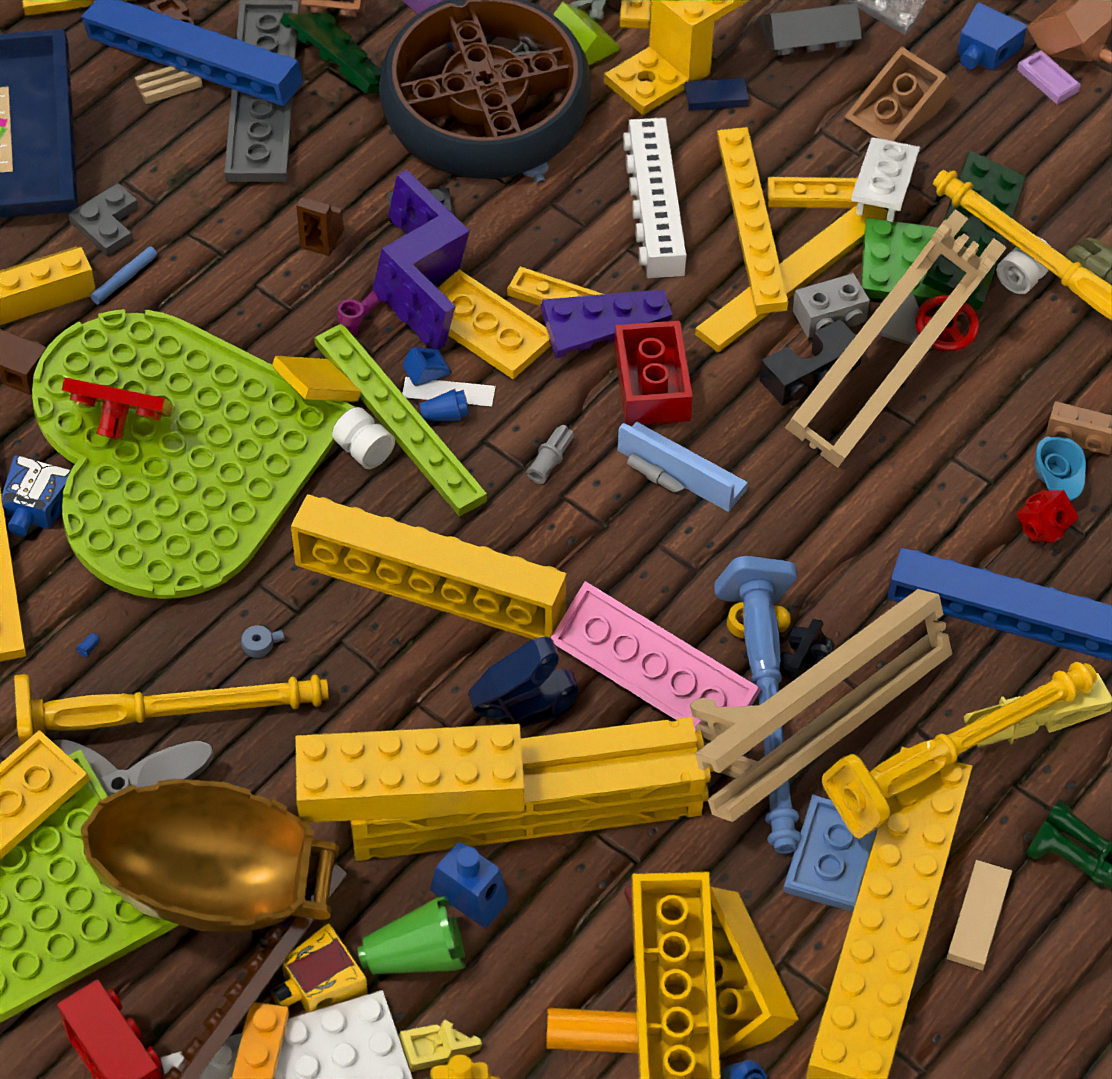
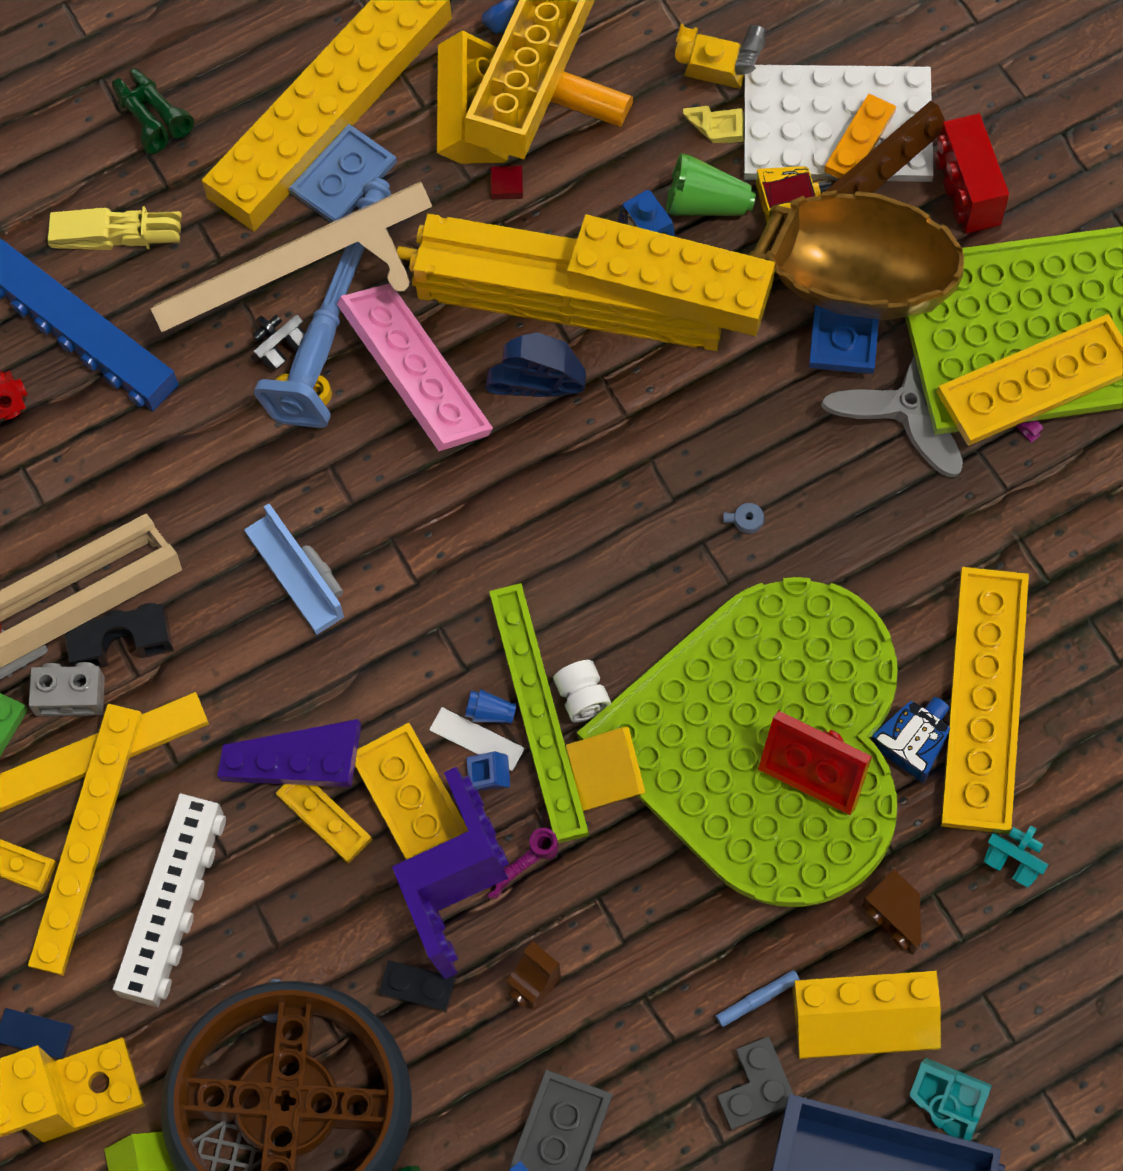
camera: 155 degrees left, 15 degrees up
yellow piece [14,674,329,746] -> none
blue piece [76,633,100,657] -> none
yellow brick [291,494,567,639] -> none
light grey axle [526,425,574,484] -> none
red brick [614,321,693,426] -> none
yellow piece [822,662,1097,838] -> none
tan tile [947,860,1012,970] -> none

